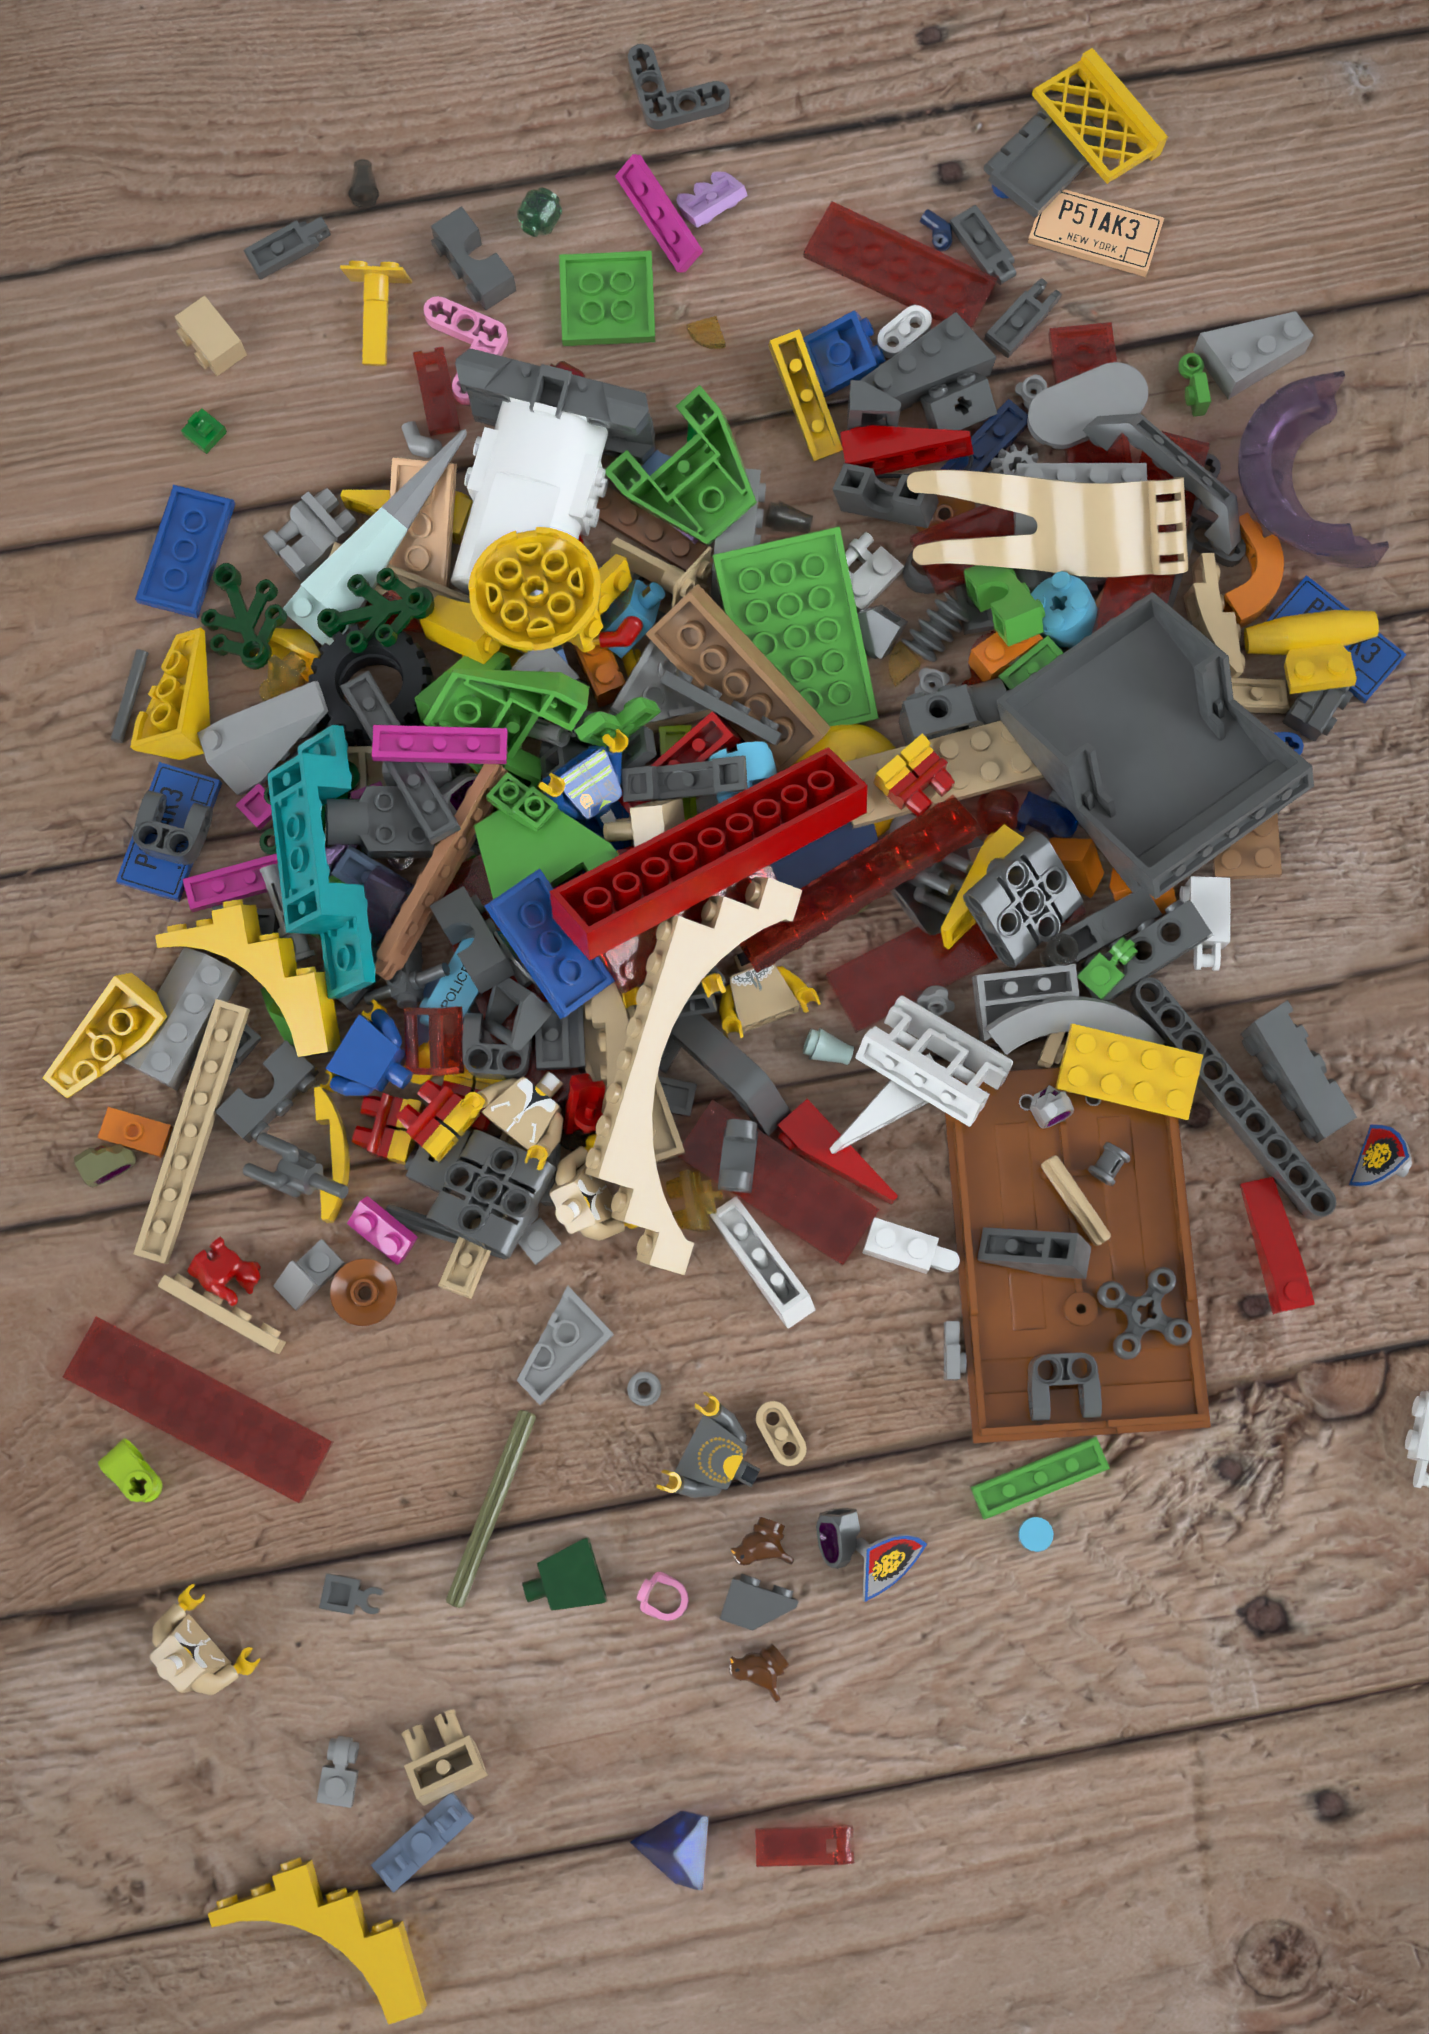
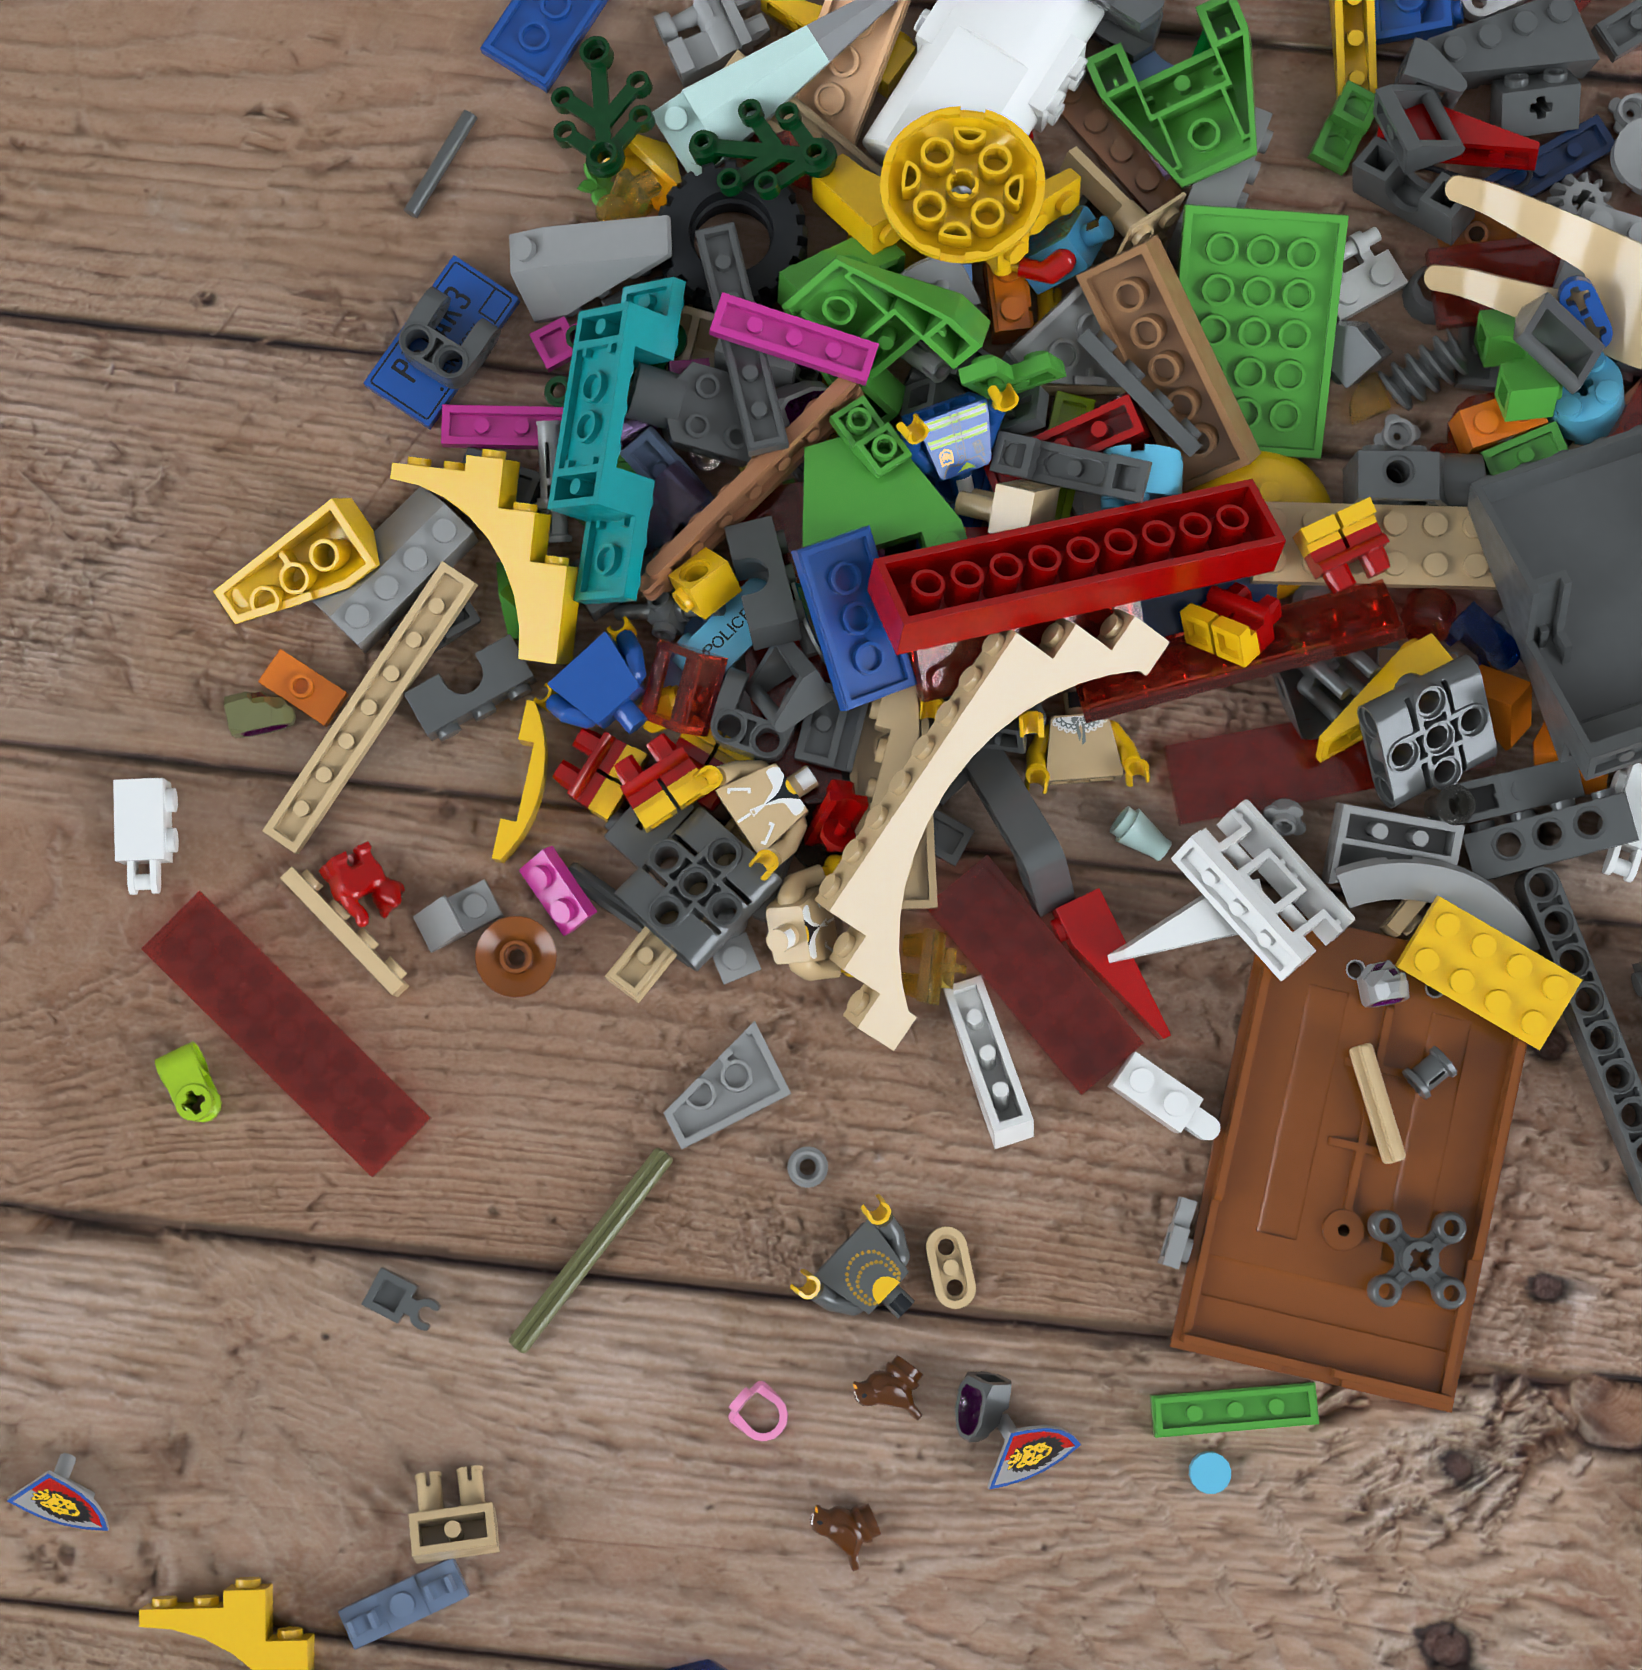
camera: 10 degrees right, 5 degrees up
yellow wedge [130,627,210,760] -> none
tan torso [149,1584,260,1695] -> none
dark grey plant [243,1132,349,1199] -> none
light grey plate [316,1736,359,1808] -> none
dark green torso [522,1537,608,1611] -> none
dark grey piece [718,1119,758,1193] -> none
dark grey slope [720,1573,799,1631] -> none
clear smoke cone [765,500,813,534] -> none
dark grey slope [977,1227,1091,1279] -> none
dark grey piece [1028,1353,1102,1421] -> none
bright green plate [1077,937,1138,1000] -> none
red slope [1240,1177,1315,1315] -> none
none -> shield [6,1453,110,1531]
none -> white brick [113,778,179,895]
none -> bright green plant [577,162,622,209]
none -> yellow brick [668,547,742,620]
none -> hips [1180,582,1282,668]
none -> bright green slope [1307,80,1375,176]
none -> dark grey tile [1373,84,1465,175]
none -> dark grey tile [1513,292,1605,394]
none -> blue beam [1557,275,1613,347]

